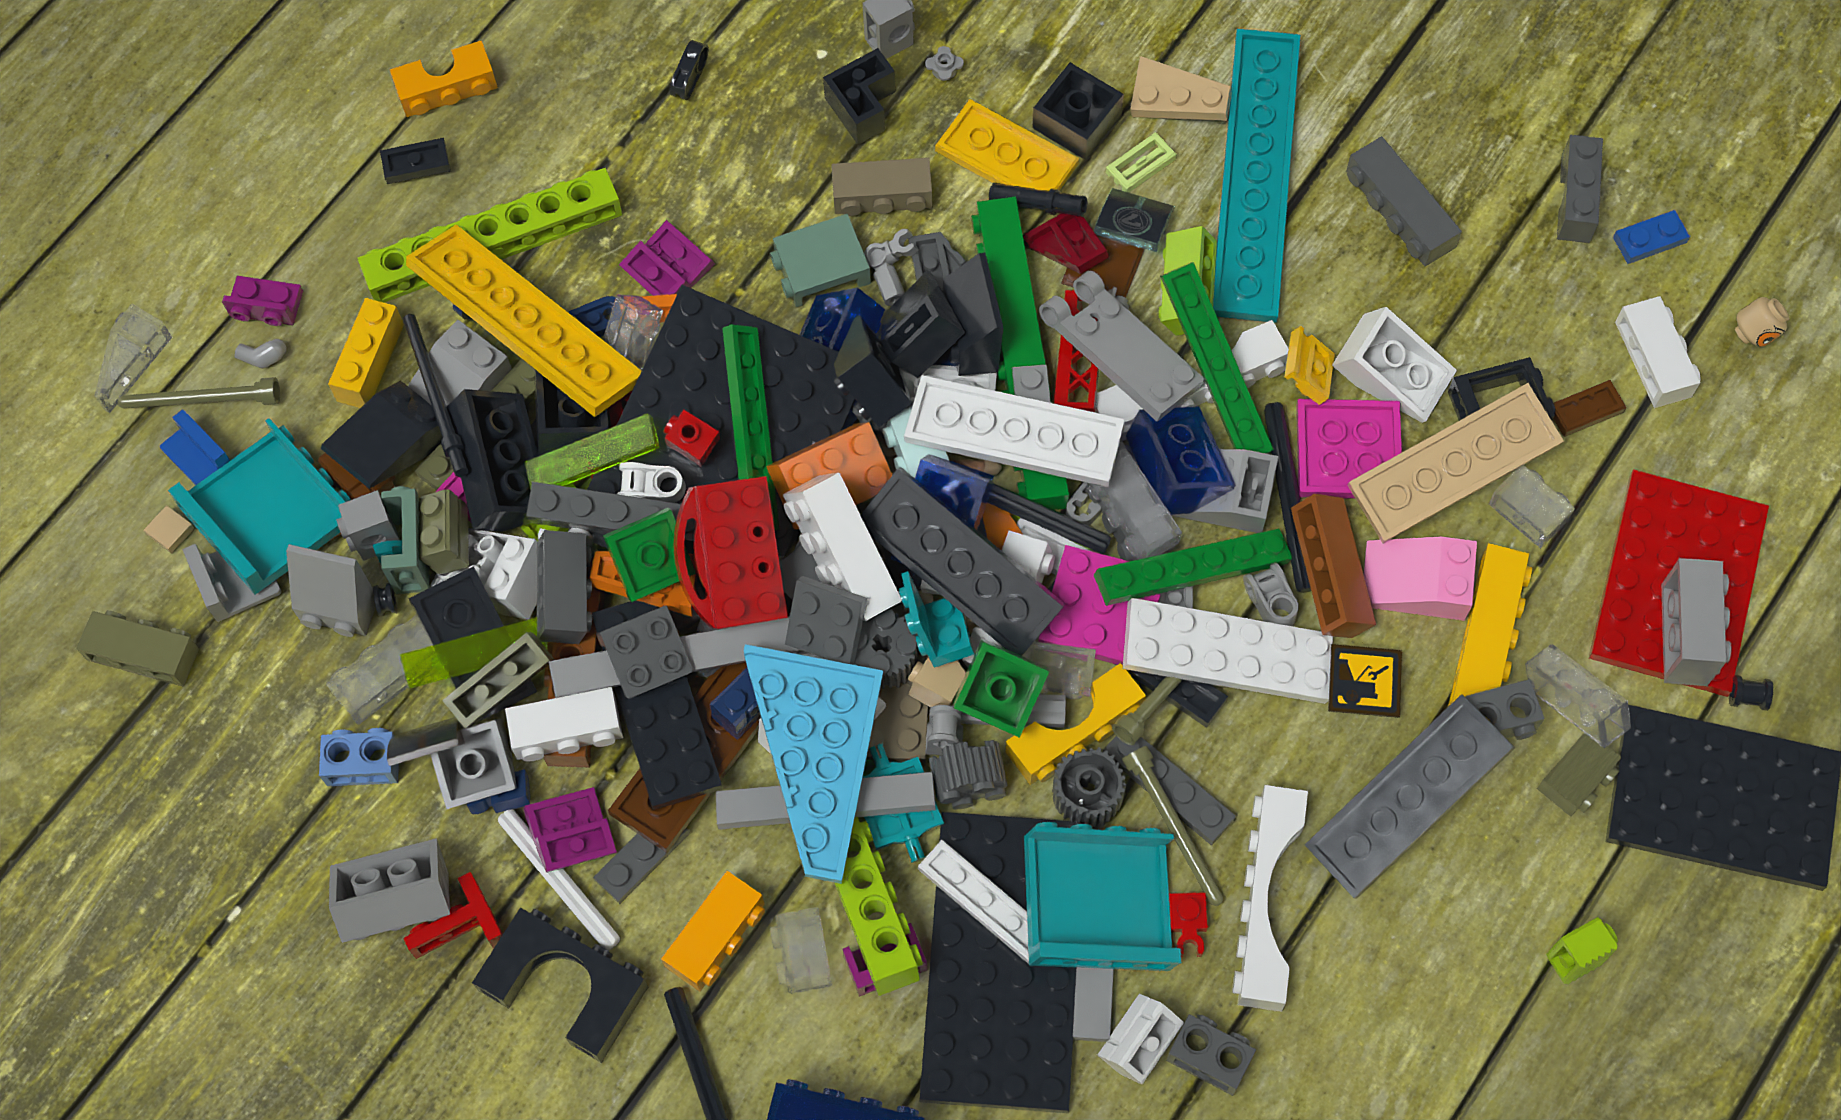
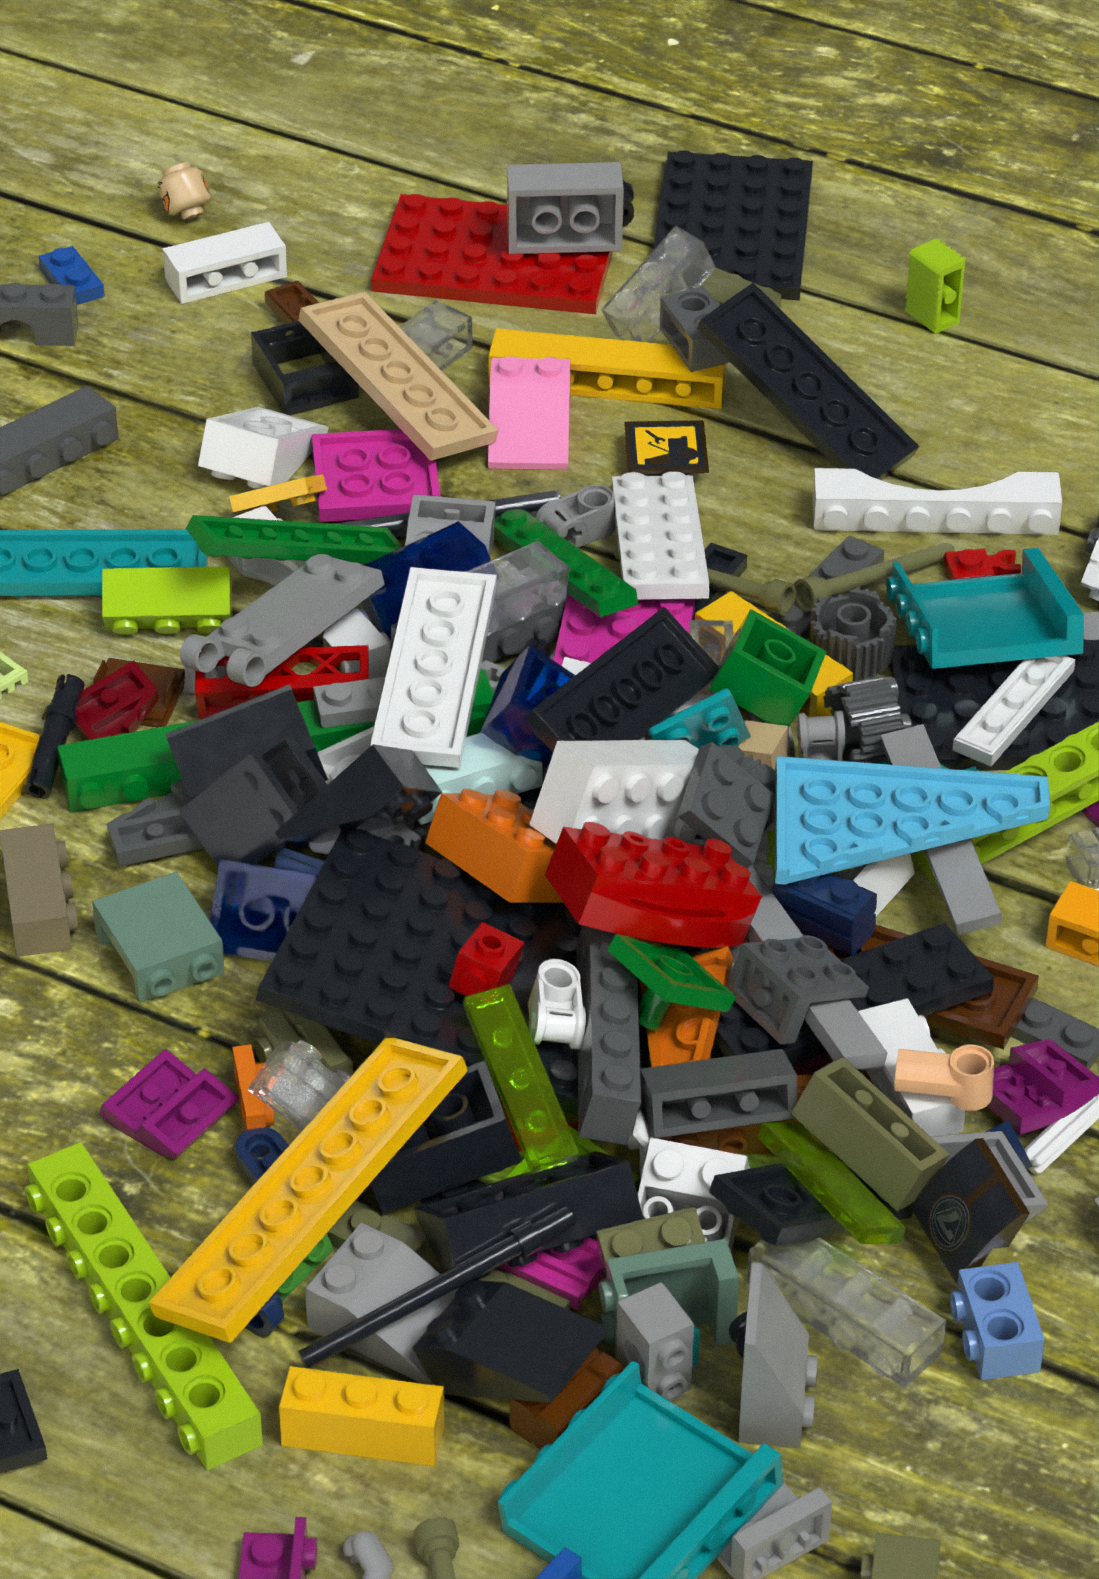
camera: 100 degrees left, 25 degrees down
green plate [723,324,780,531] -> none
light grey bar [864,229,919,306] -> none
black slope [1094,188,1174,252] -> none
dark orange brick [1291,493,1376,638] -> none
none -> light nougat piece [894,1045,994,1111]

